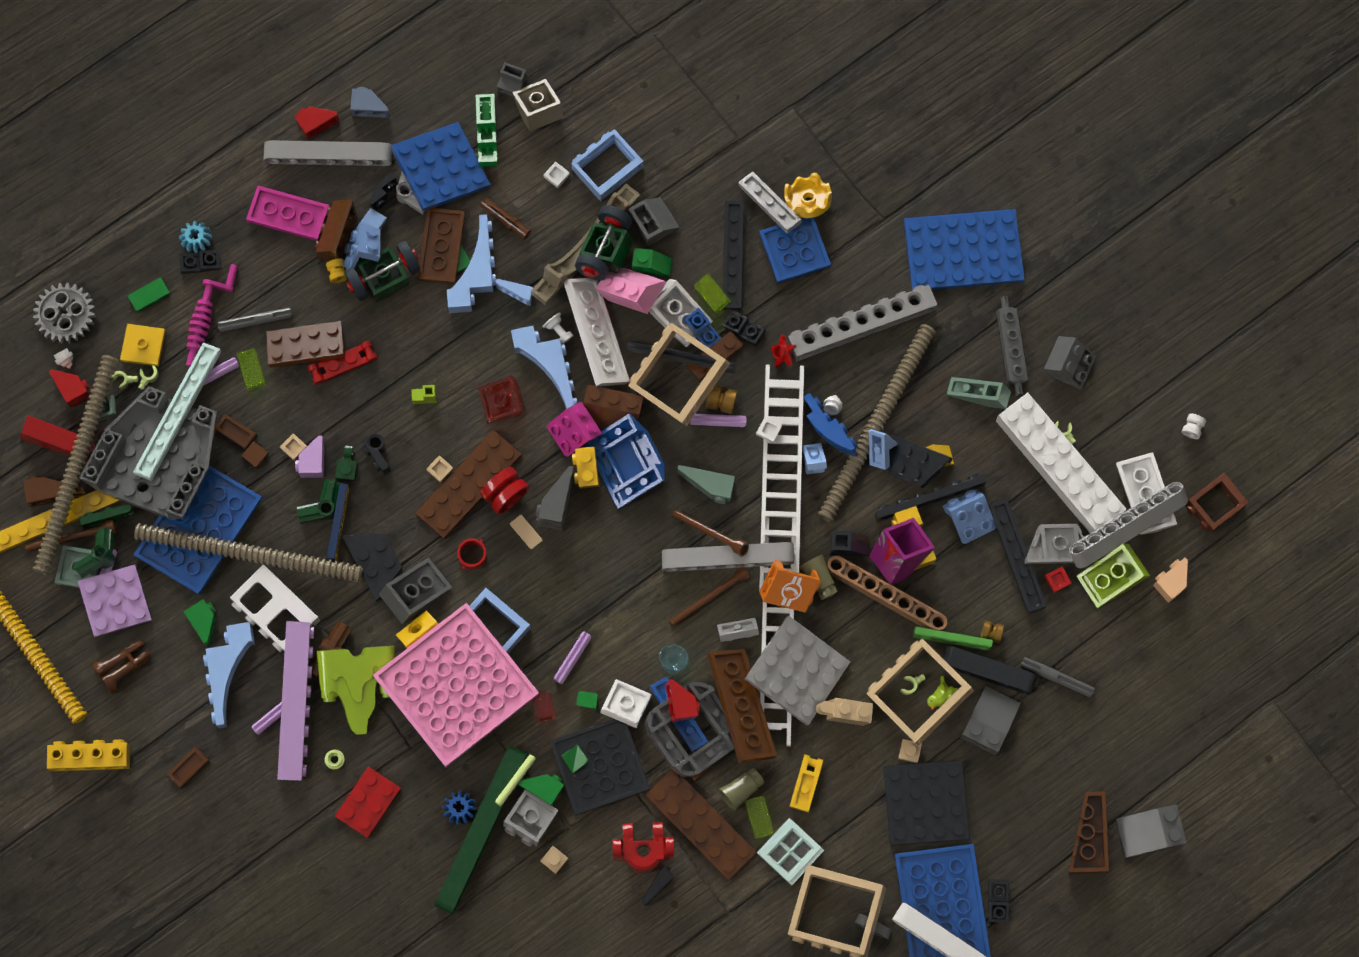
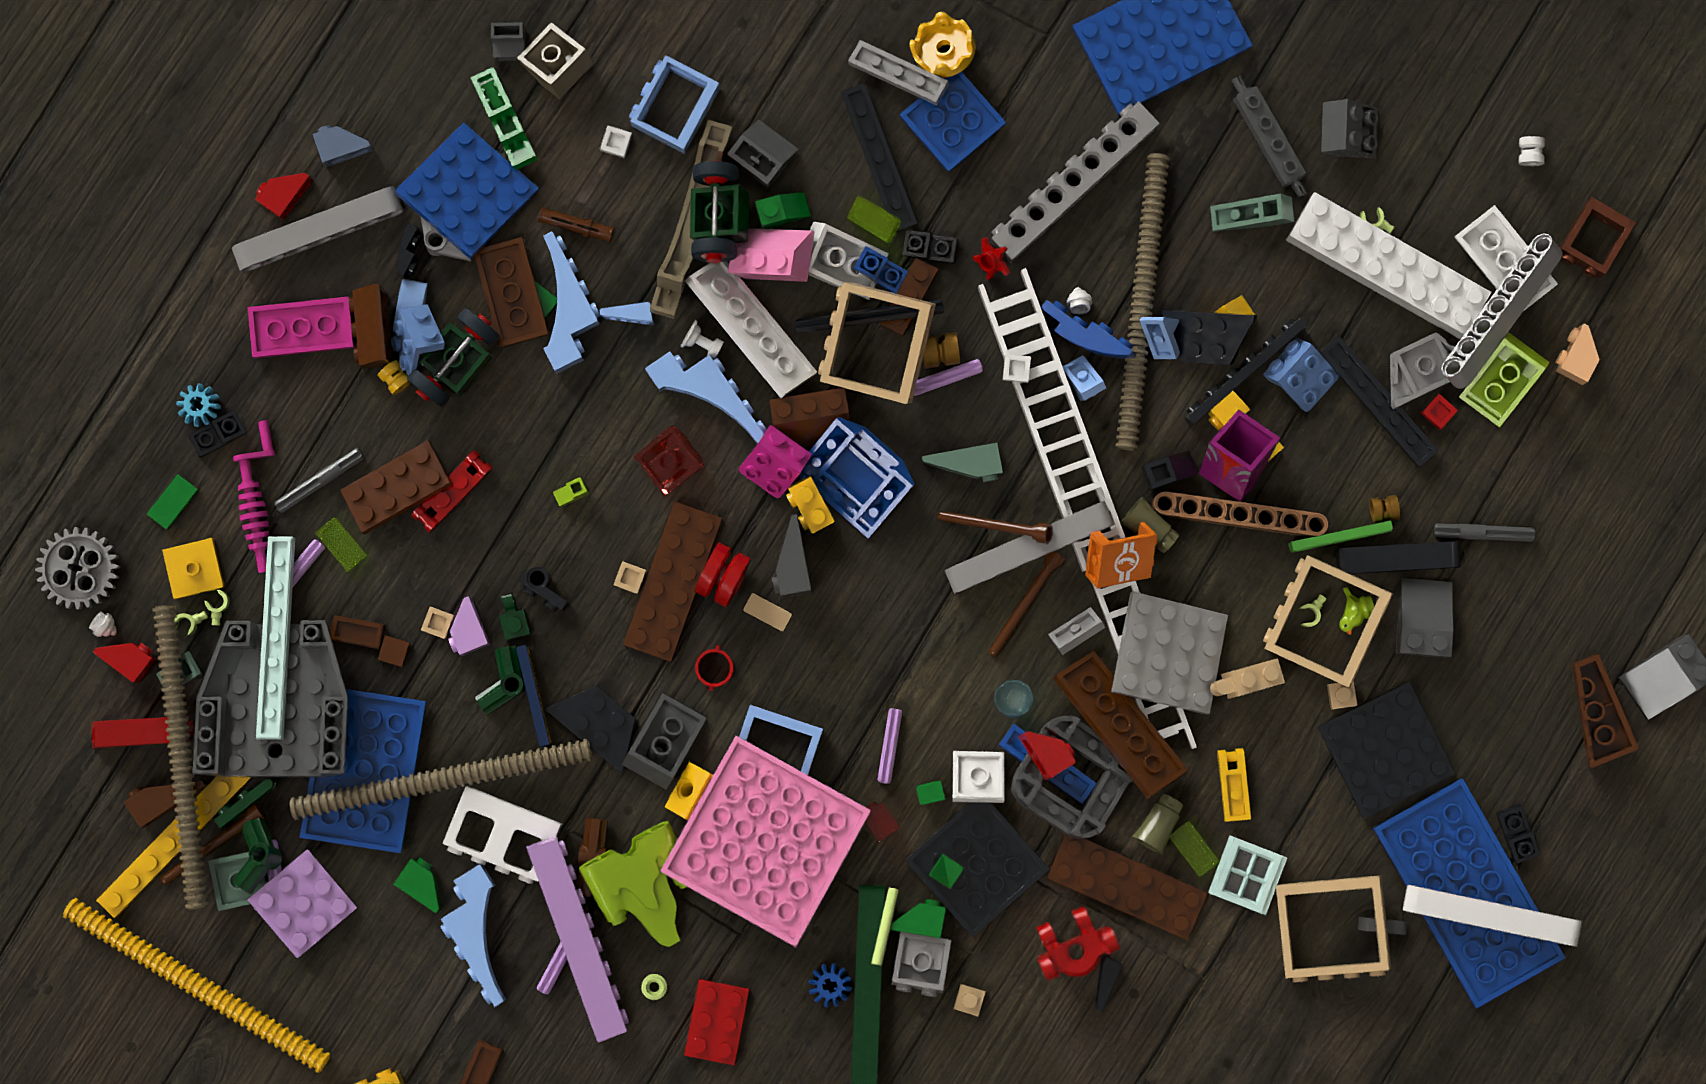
camera: 20 degrees left, 10 degrees up
reddish brown piece [91,640,152,694] -> none

